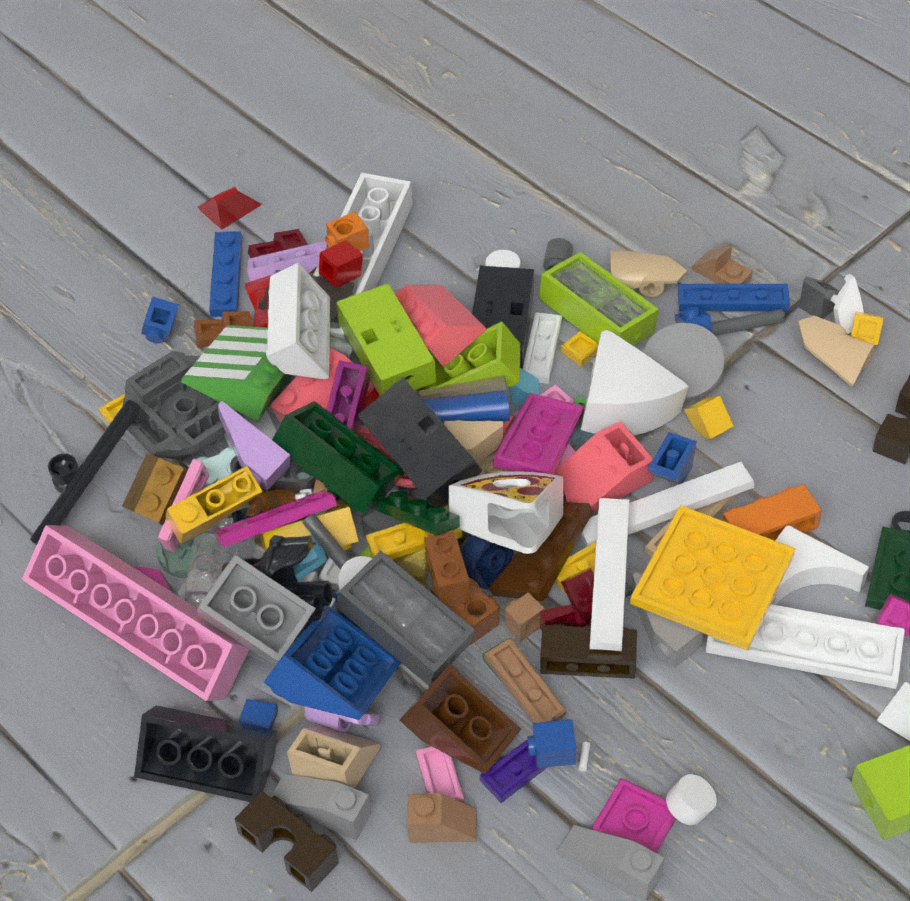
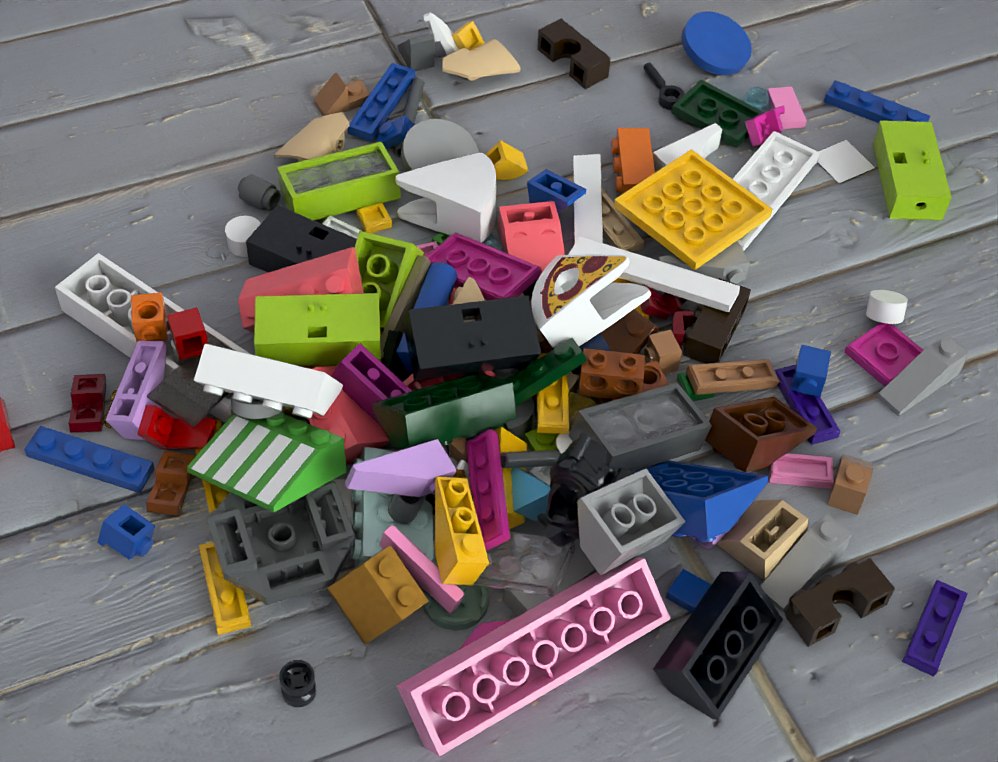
camera: 75 degrees left, 0 degrees up
black axle [30,400,141,546] -> none

